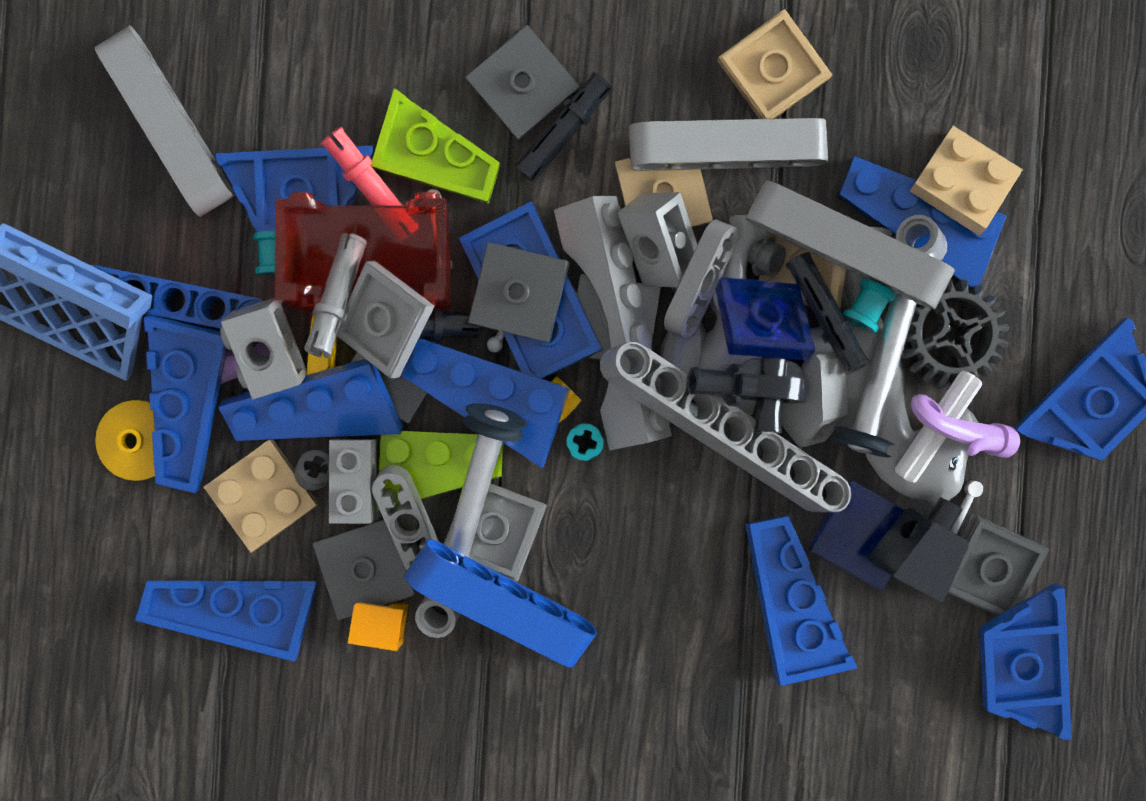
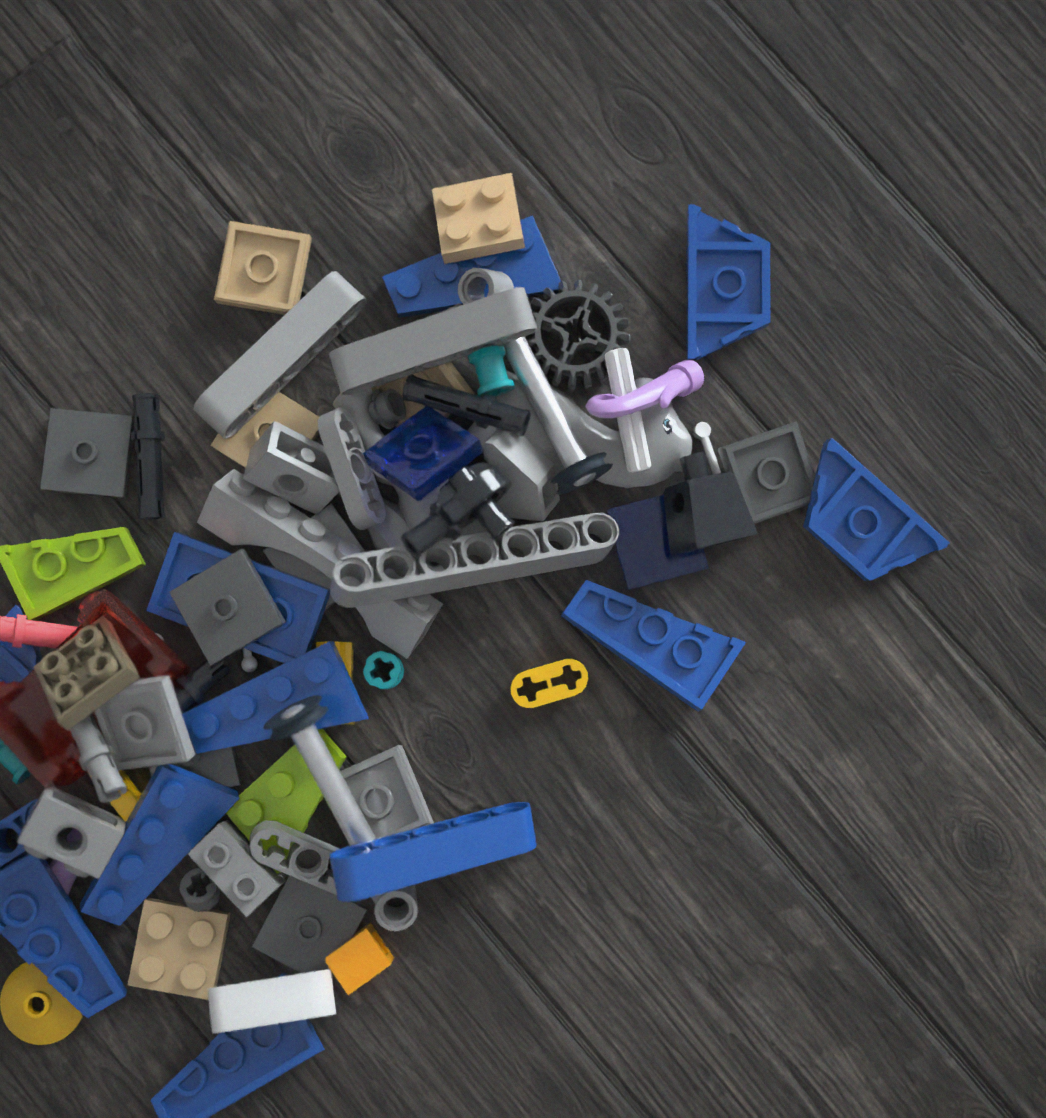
camera: 50 degrees left, 5 degrees down
none -> dark tan tile [33,616,140,730]
none -> white beam [208,969,336,1033]
none -> yellow beam [510,659,588,708]

